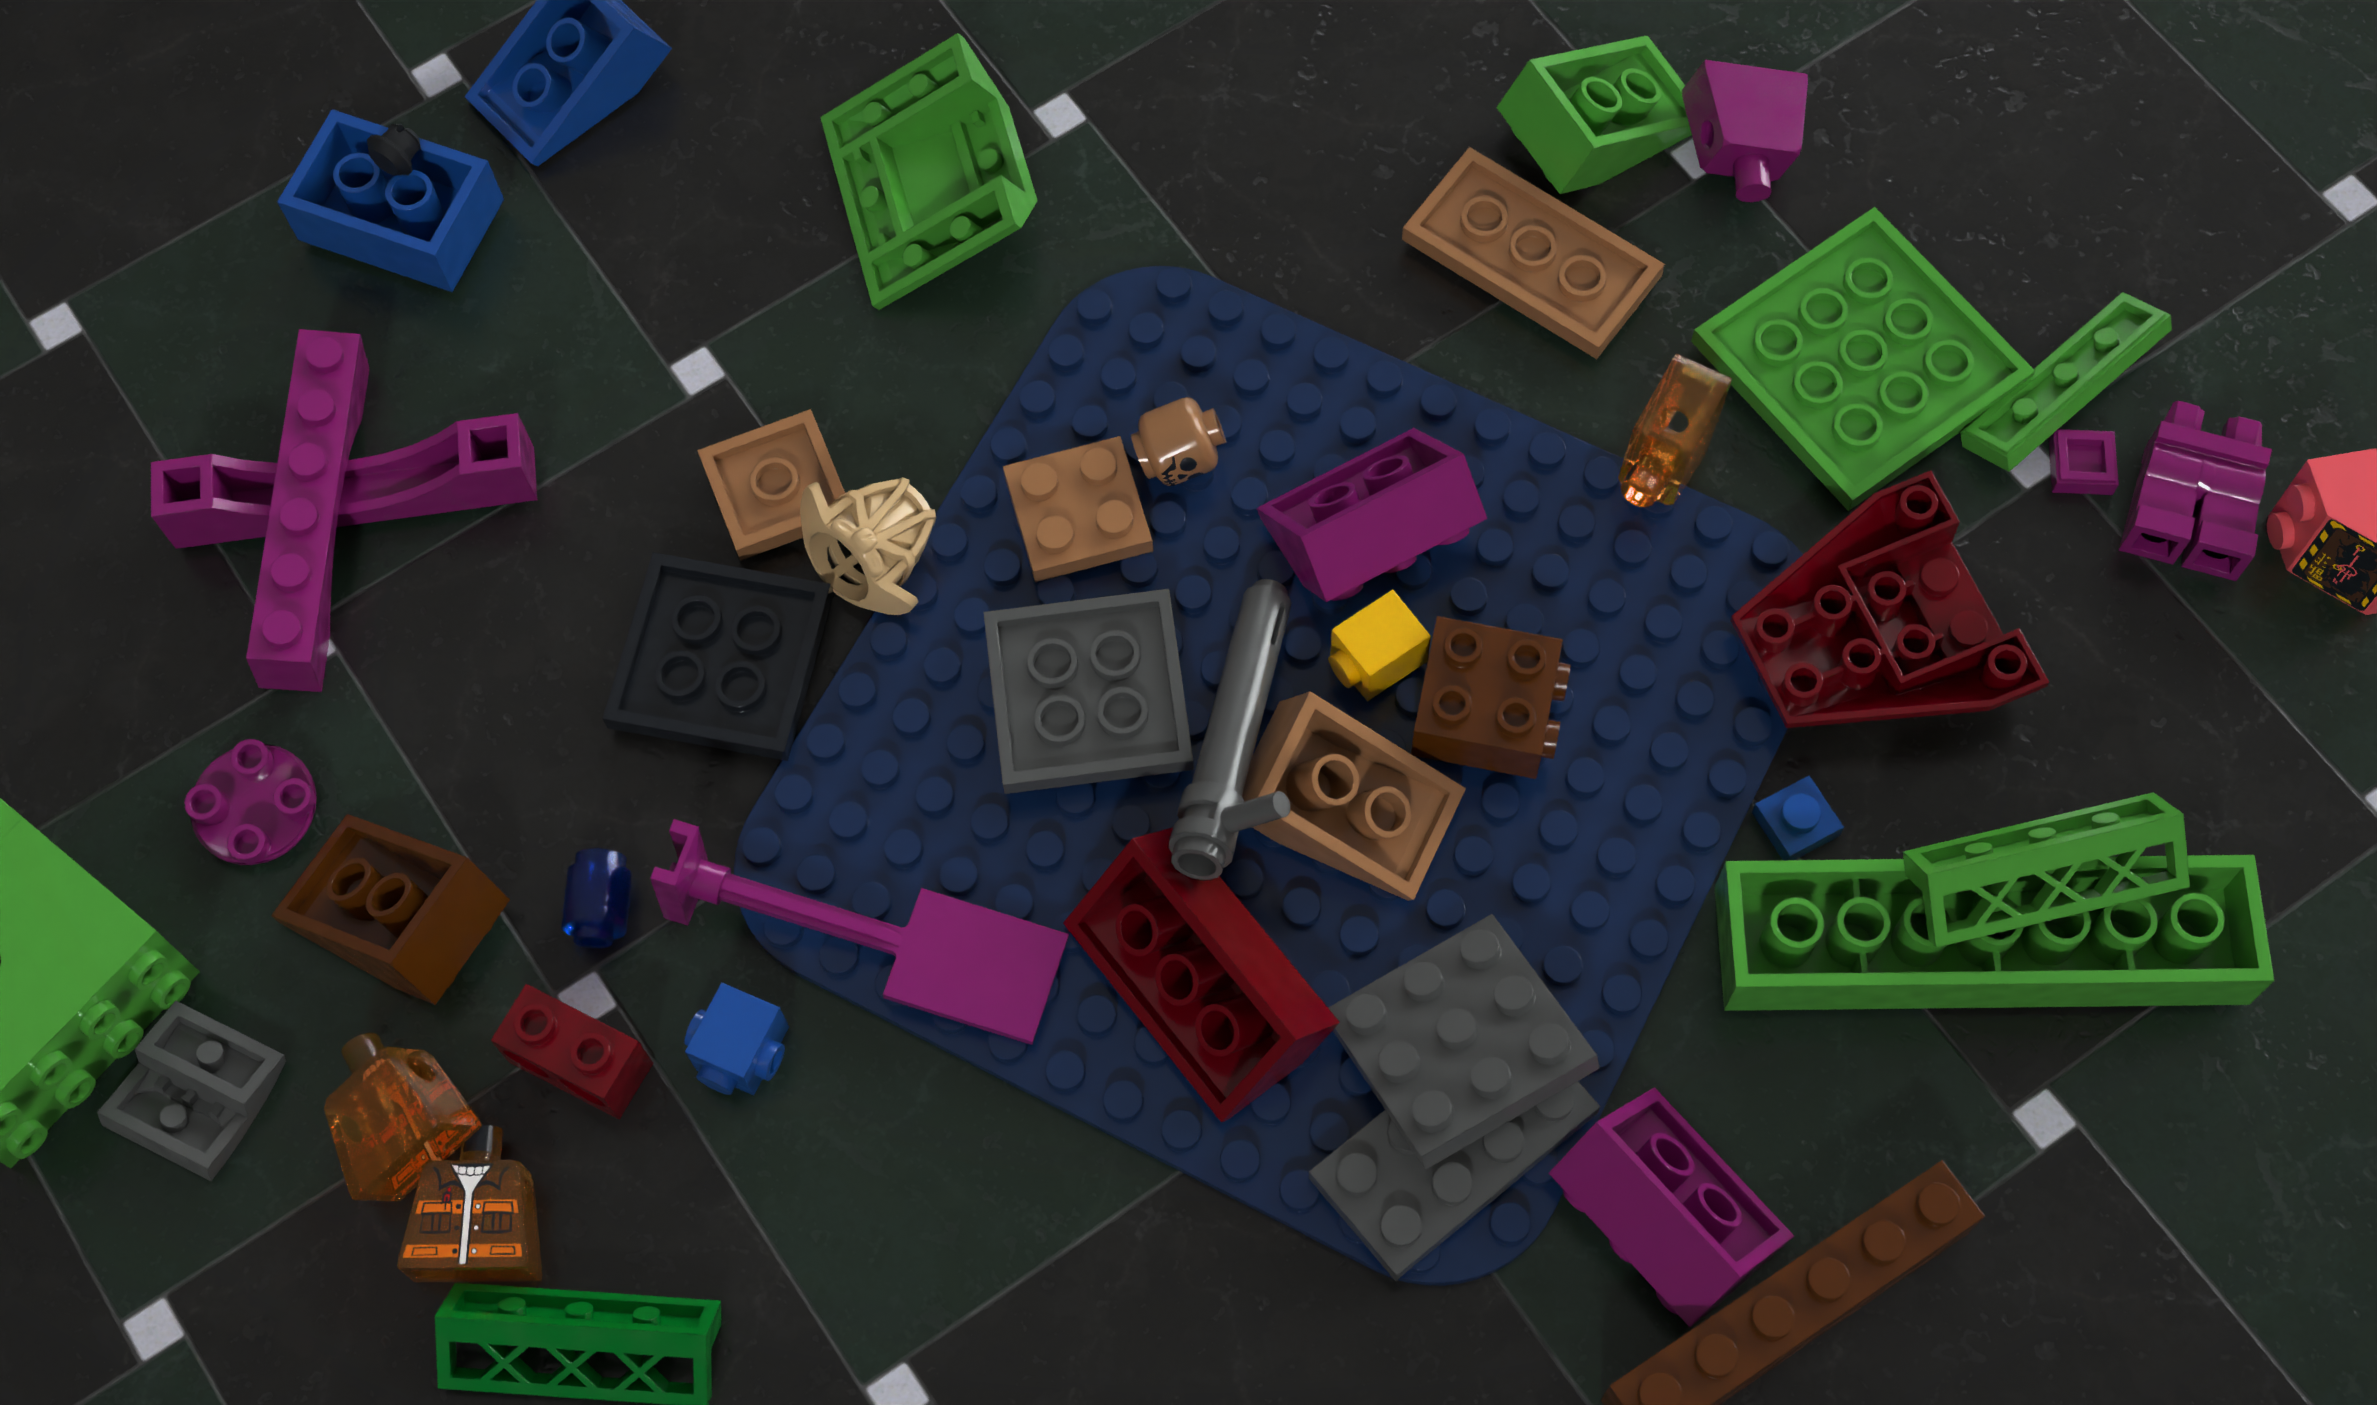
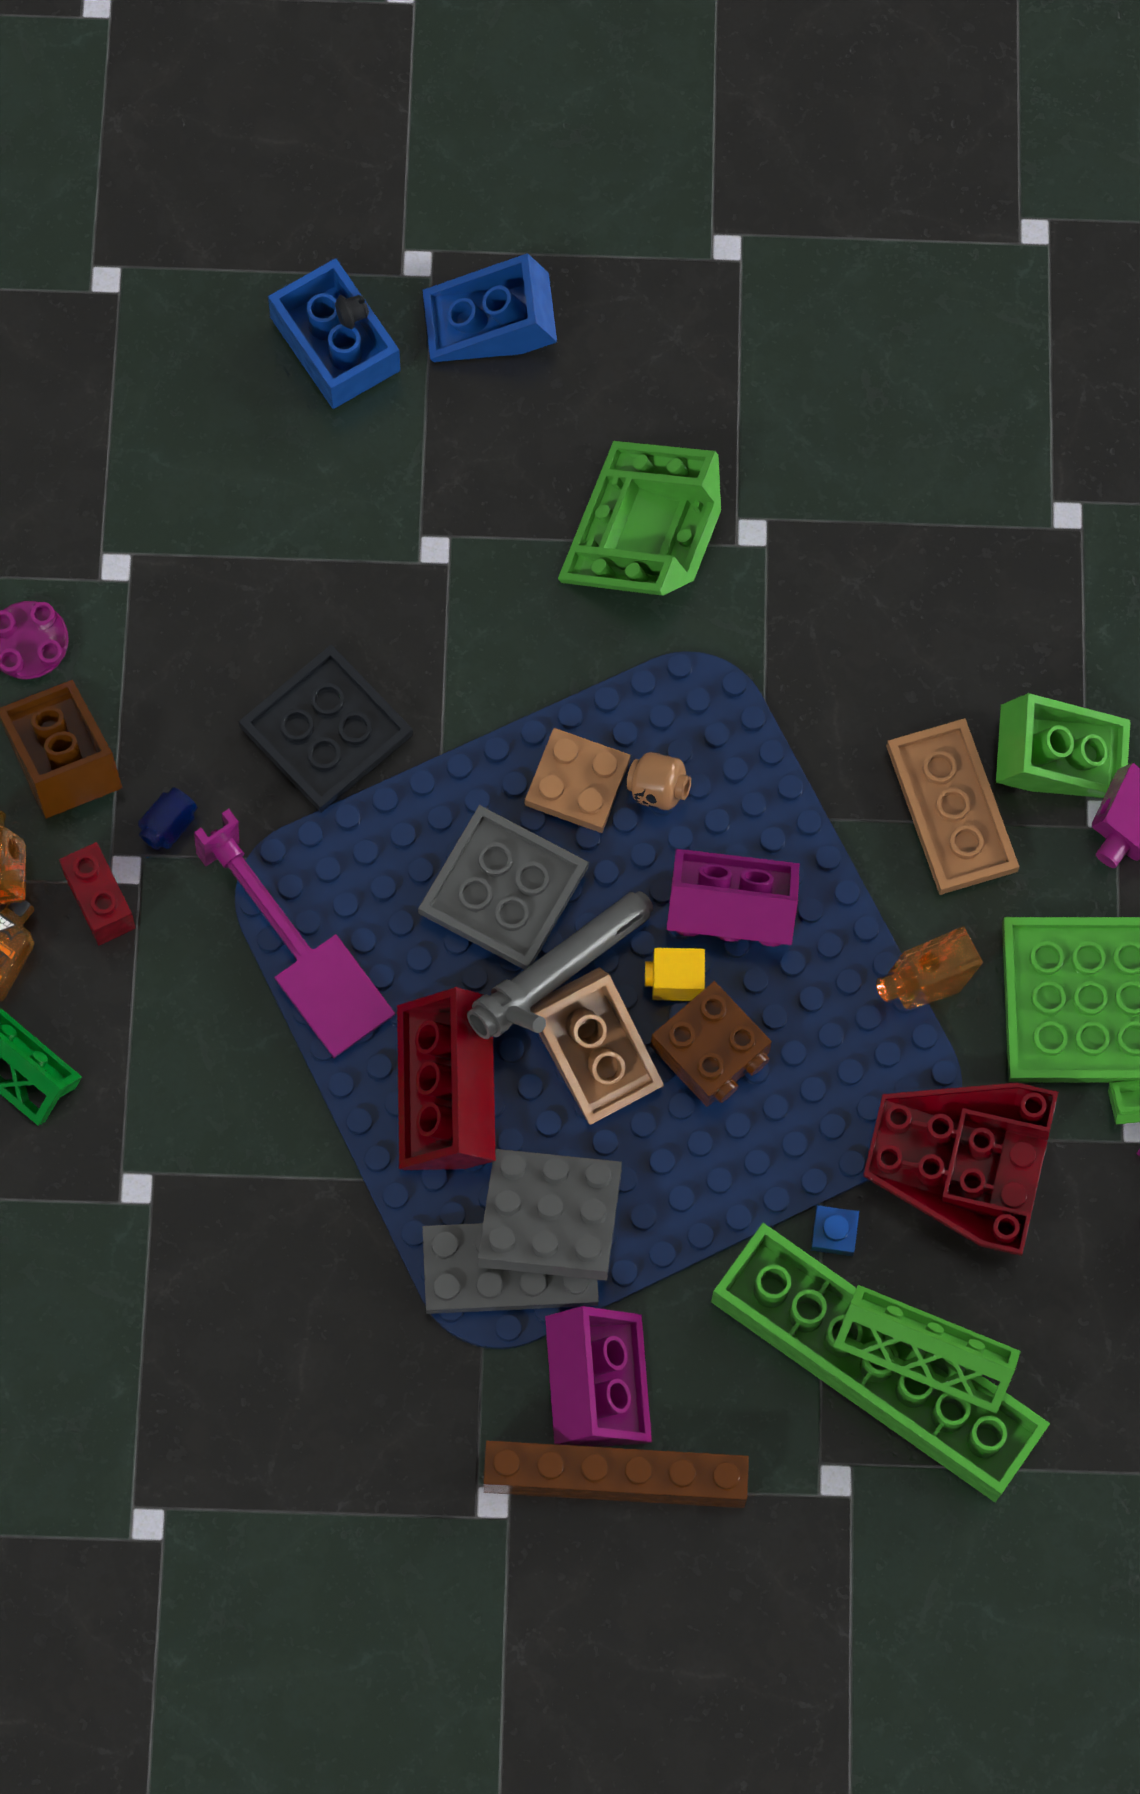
camera: 30 degrees right, 5 degrees up
magenta arch [151,413,537,549] -> none
magenta arch [246,329,370,692] -> none
blue brick [684,982,789,1096] -> none
medium nougat plate [697,409,845,561] -> none
tan piece [800,477,936,615] -> none

